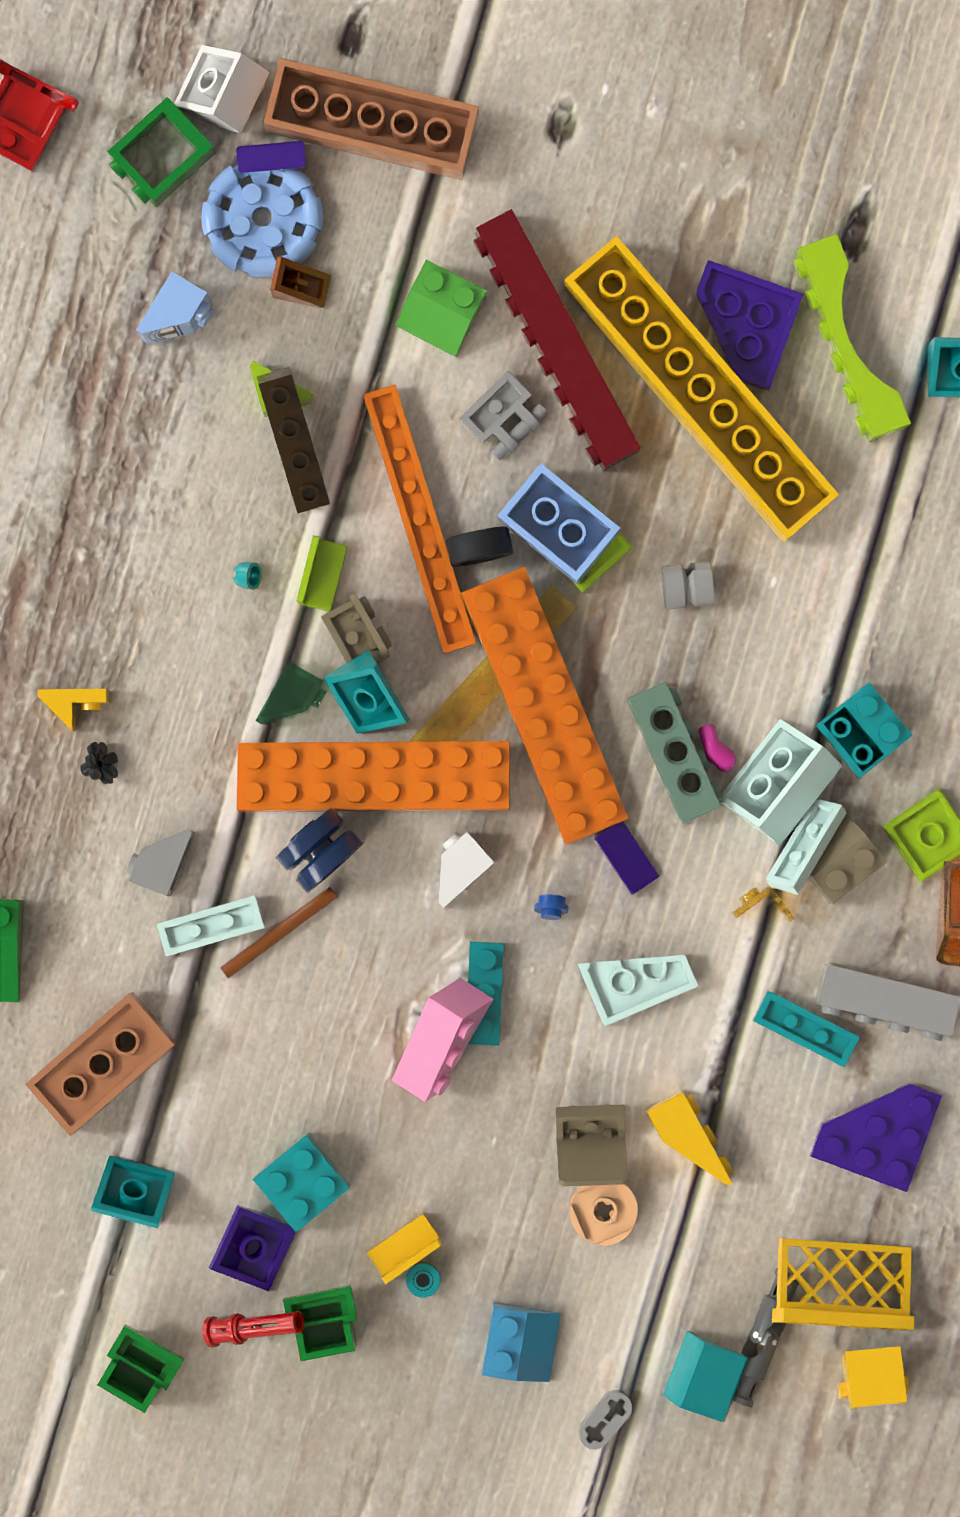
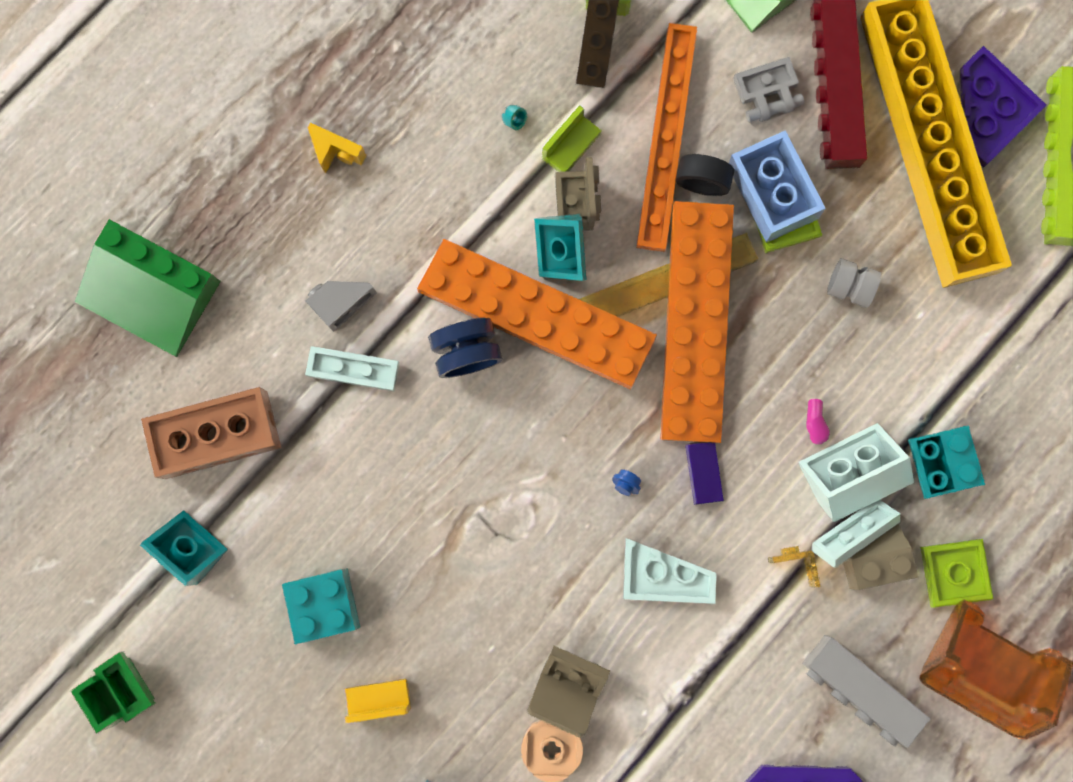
camera: 30 degrees right, 5 degrees down
black plant [80,742,118,785] -> none
red pin [202,1311,304,1348] -> none
dark purple slope [209,1205,296,1292] -> none
dark orange piece [220,887,338,978] -> none
clear green slope [255,661,328,726] -> none
green plate [283,1285,358,1361] -> none
bright pink wedge [392,978,493,1102] -> none
teal tile [406,1262,440,1298] -> none
white slope [439,831,494,908] -> none
teal plate [468,941,504,1046] -> none
sand green brick [627,682,723,824] -> none
yellow slope [645,1091,734,1186] -> none
teal plate [752,990,860,1068] -> none

